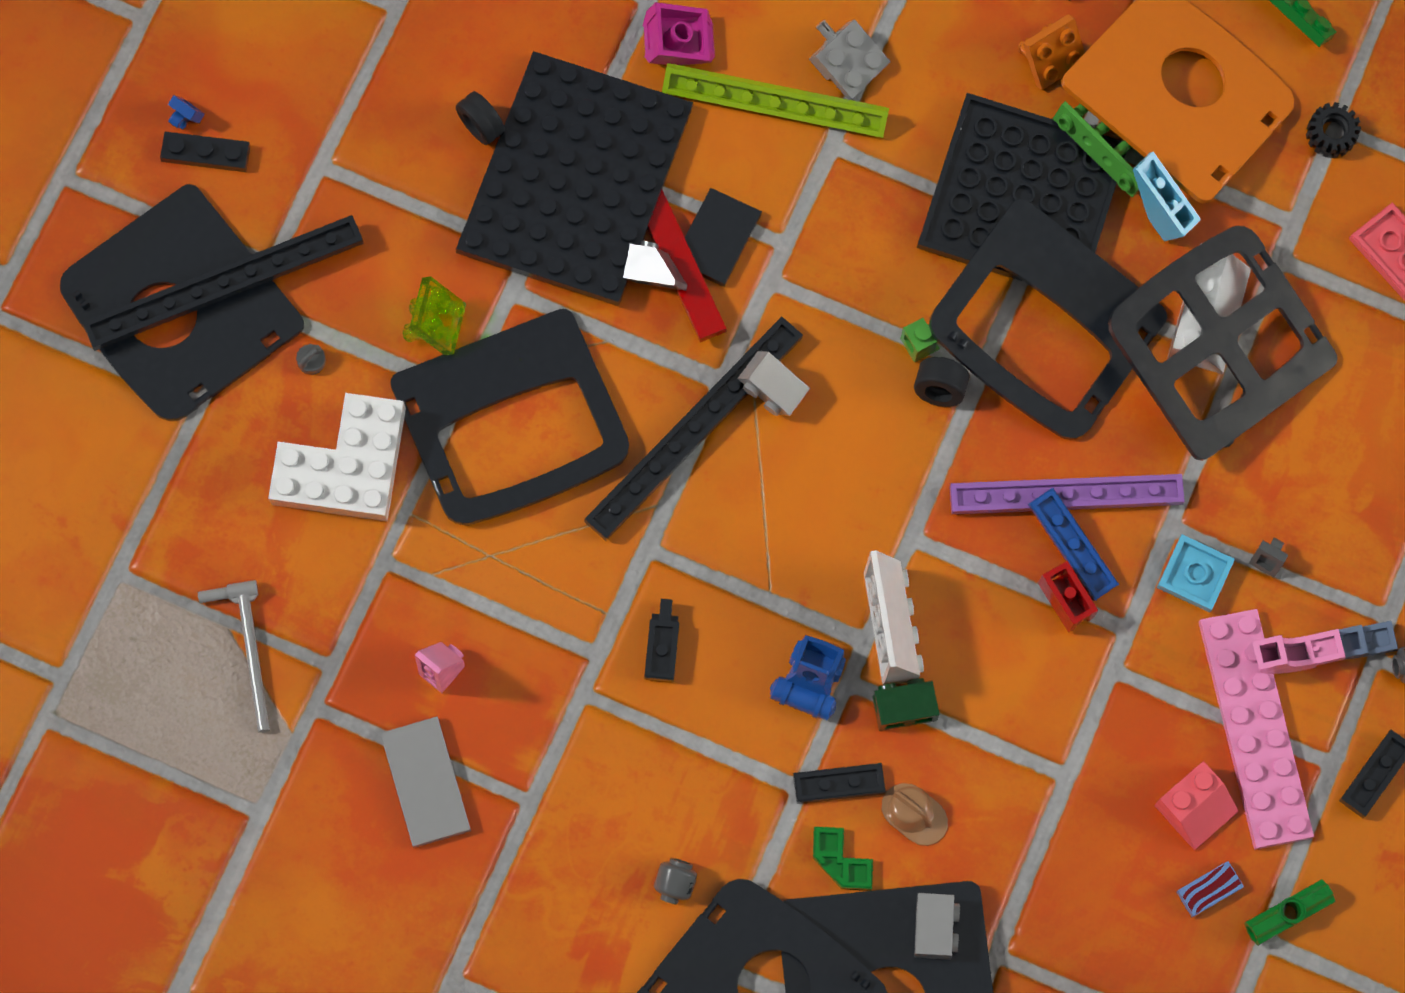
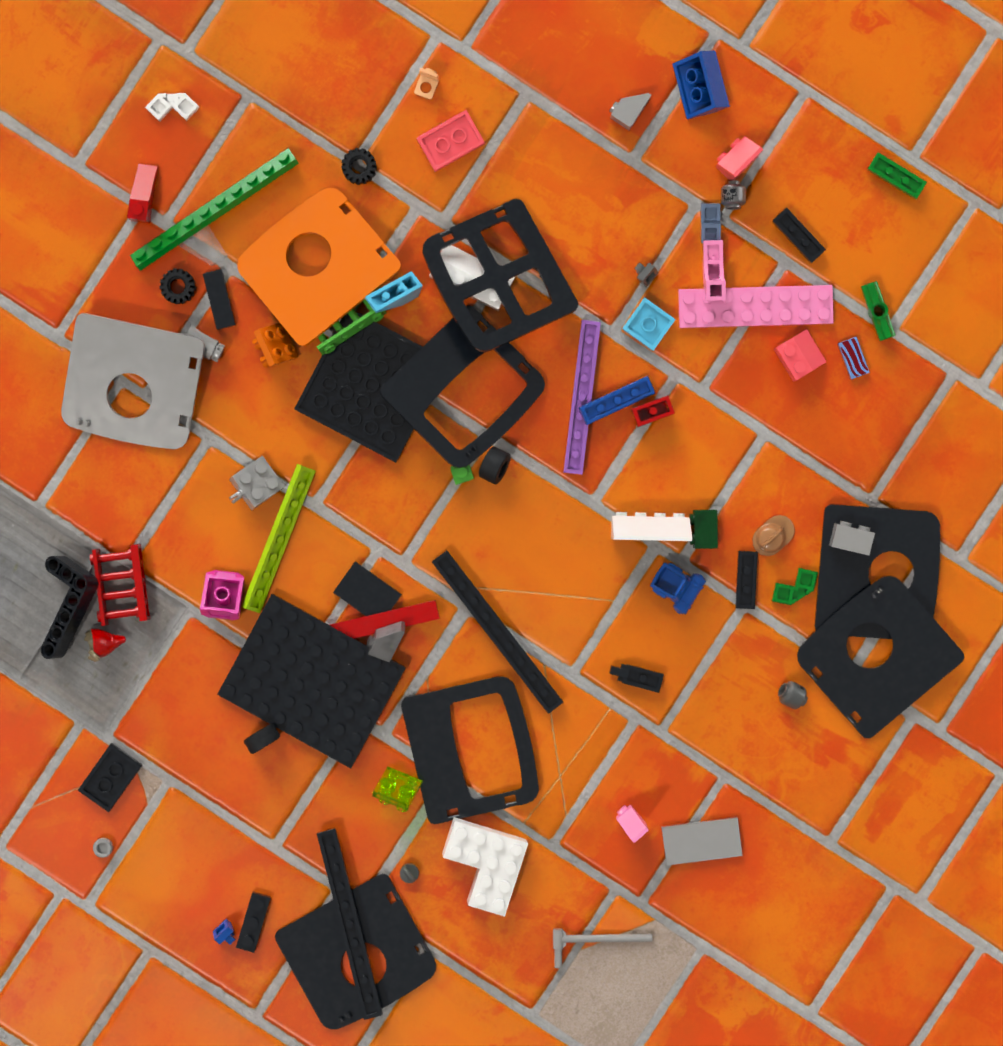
camera: 75 degrees left, 15 degrees up
light grey brick [737,351,810,416] -> none

